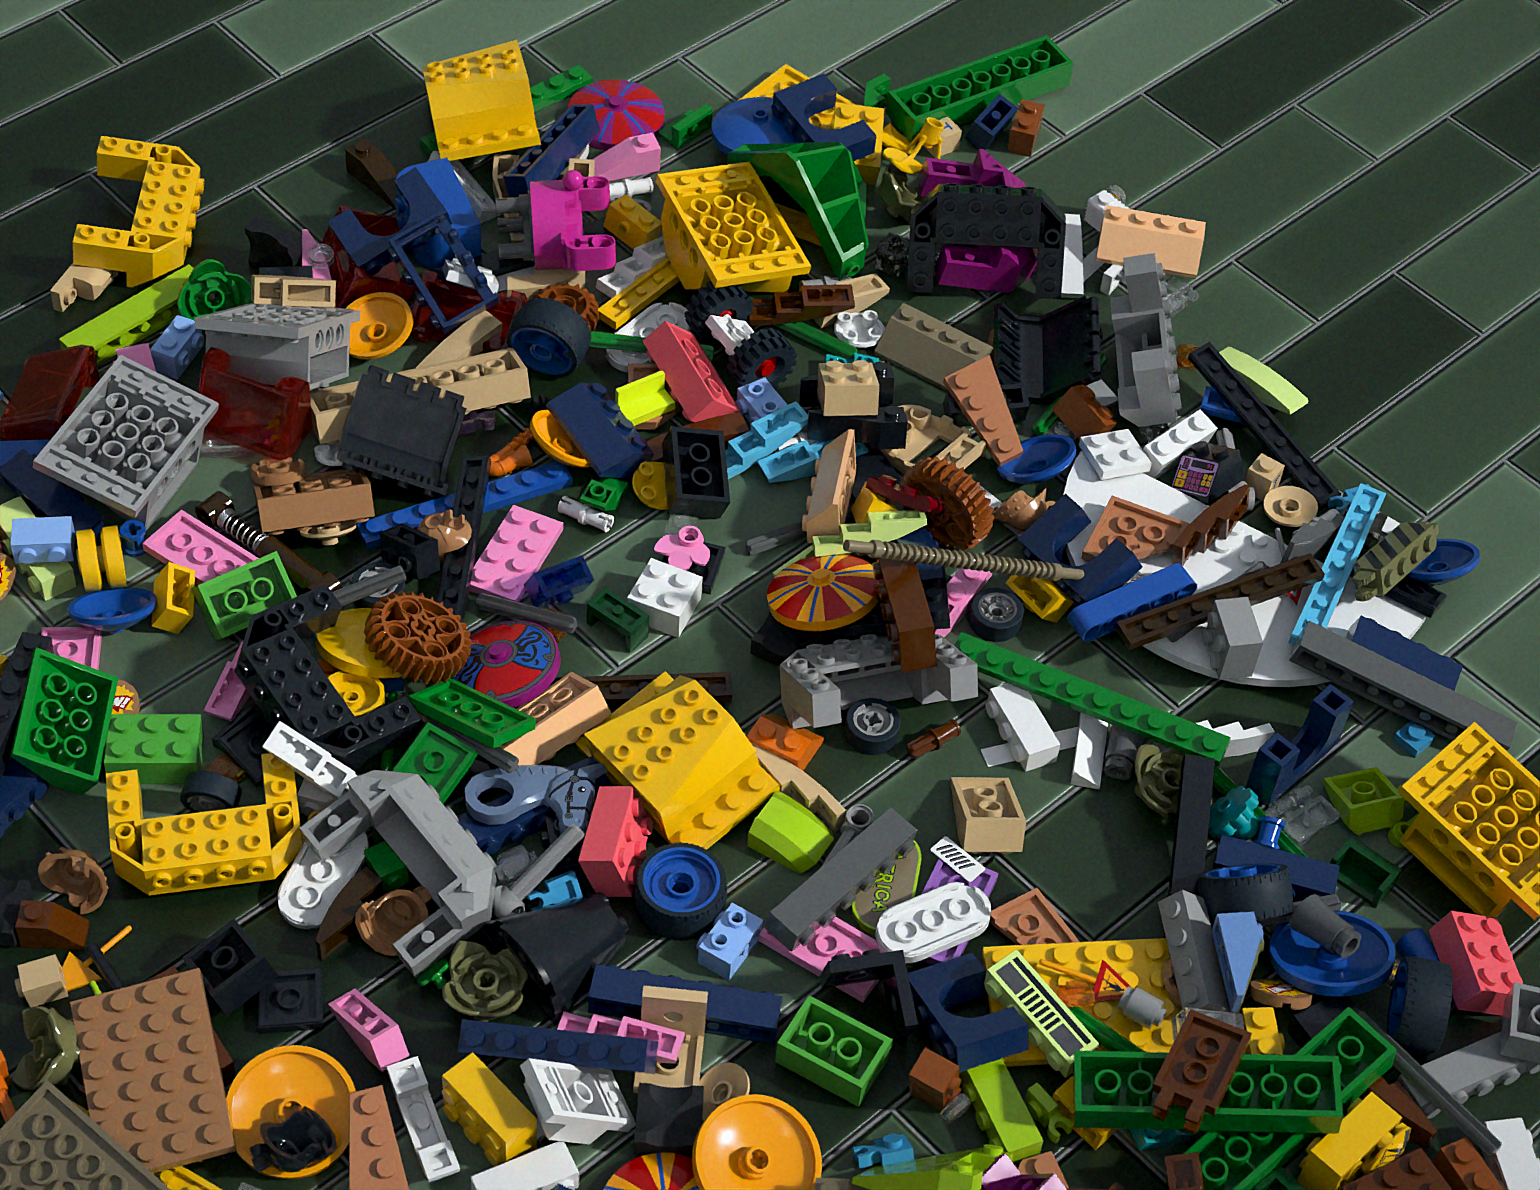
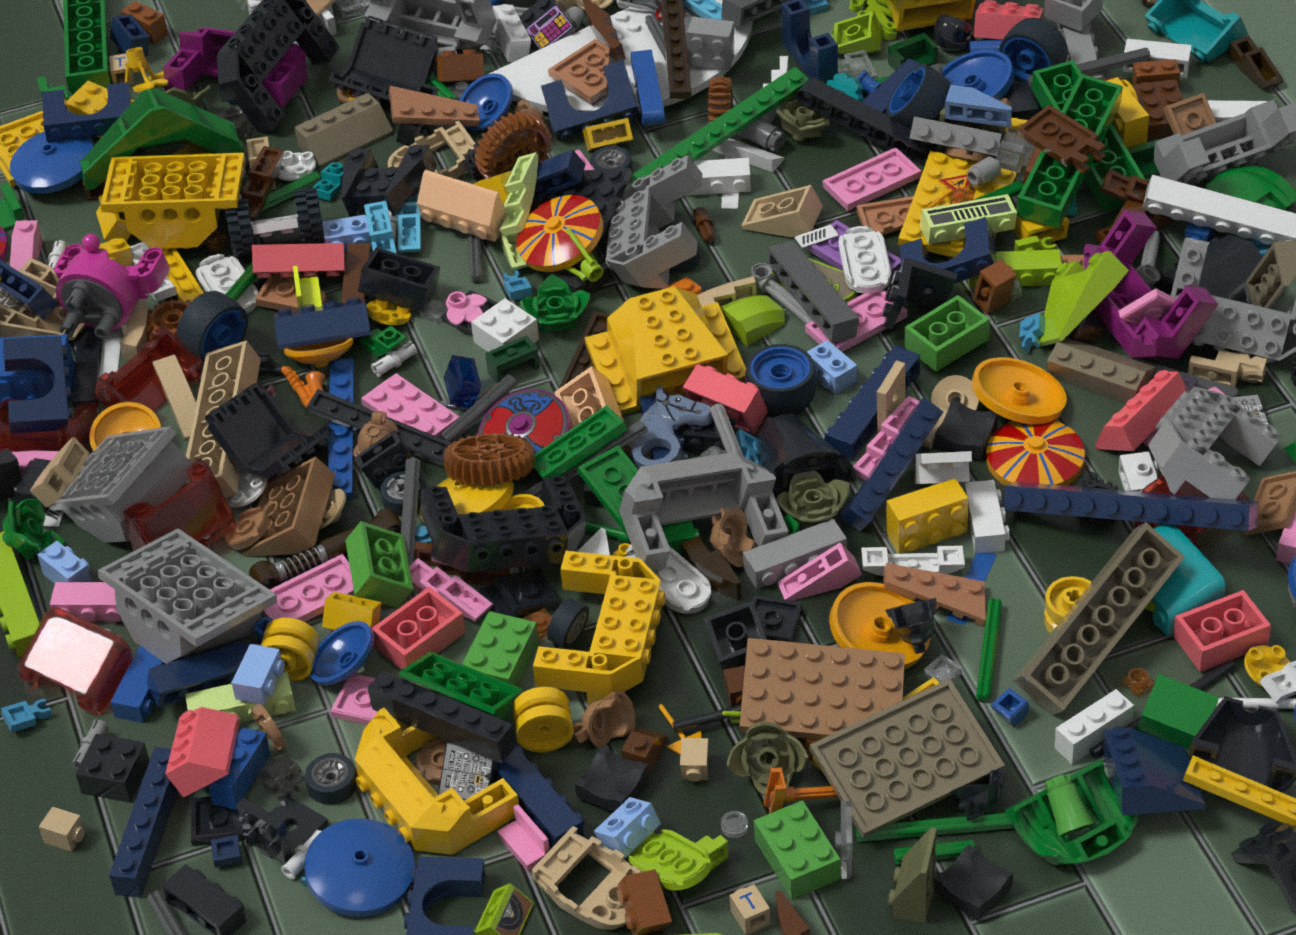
camera: 60 degrees left, 5 degrees down
white slope [262,721,357,800] -> none
clear tile [307,244,334,269] -> none
dark blue window [387,208,499,335] -> none
white plate [442,258,499,294] -> none
tan brick [817,360,879,416] -> none
dark tan hose [843,540,1084,581] -> none
dark red plate [865,474,945,513] -> none
reddish brown brick [872,544,937,673] -> none
white plate [1079,429,1152,480] -> none
dark grey plant [1290,895,1362,959] -> none
none -> coral brick [372,587,466,670]
none -> dark azure plate [503,270,533,300]
none -> yellow wheel [512,687,574,753]
none -> green brick [520,274,590,333]
none -> lime plant [566,228,604,282]
none -> dark orange gear [708,76,733,123]
none -> light grey brick [743,519,847,589]
none -> bright pink plate [823,148,921,211]
none -> black piece [934,14,975,52]

